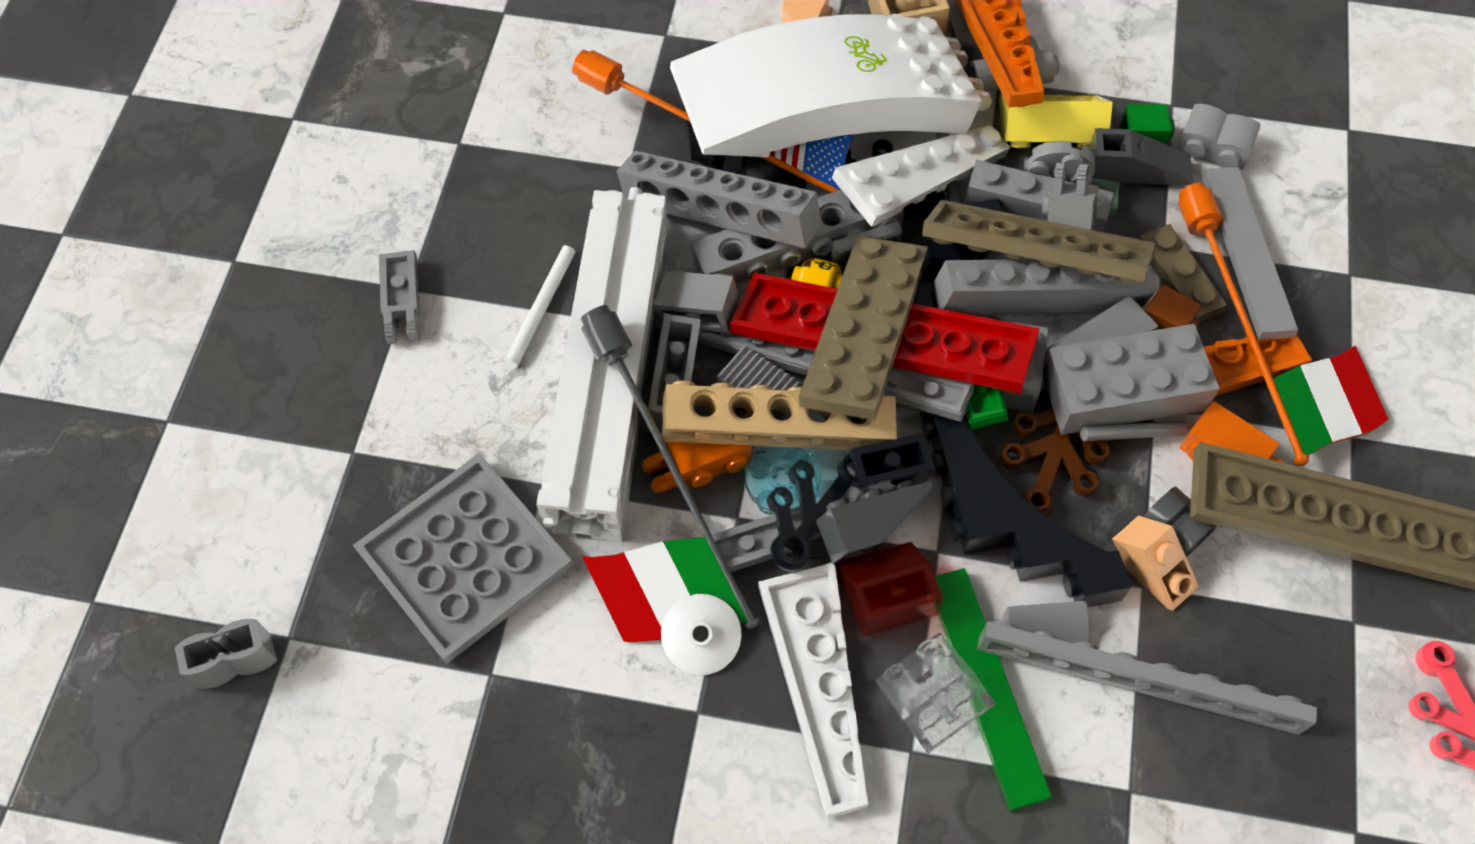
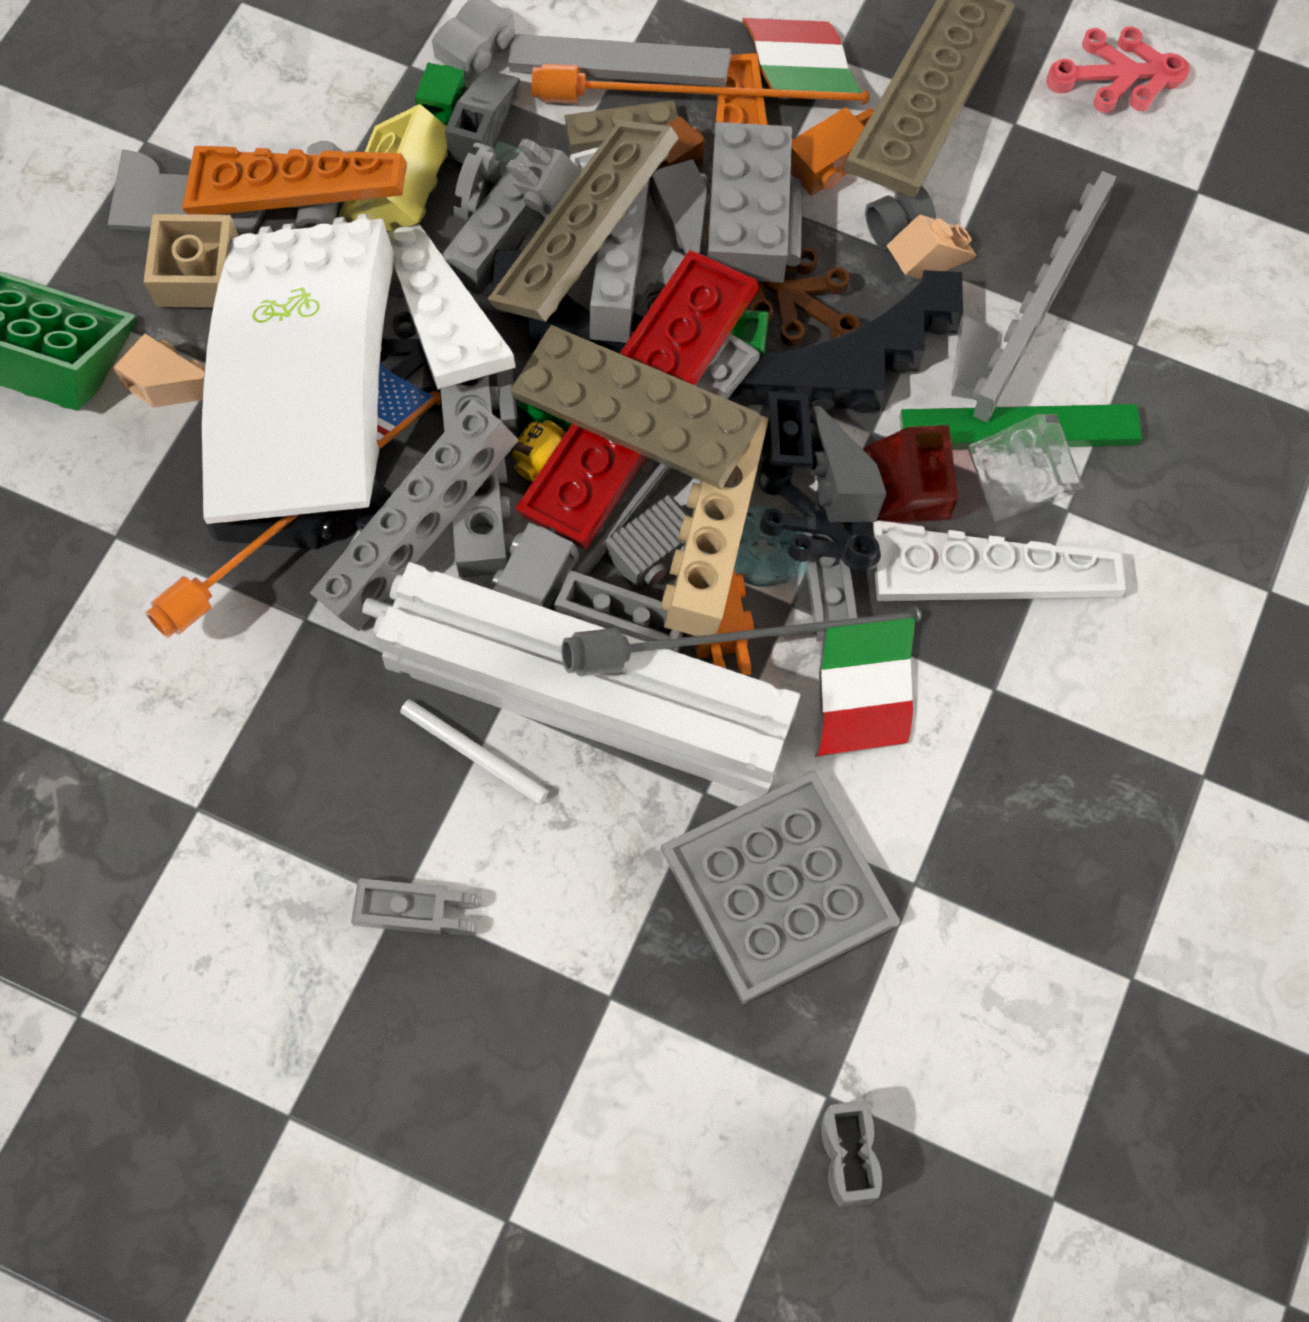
camera: 80 degrees left, 5 degrees up
white dish [661,594,741,675] -> none

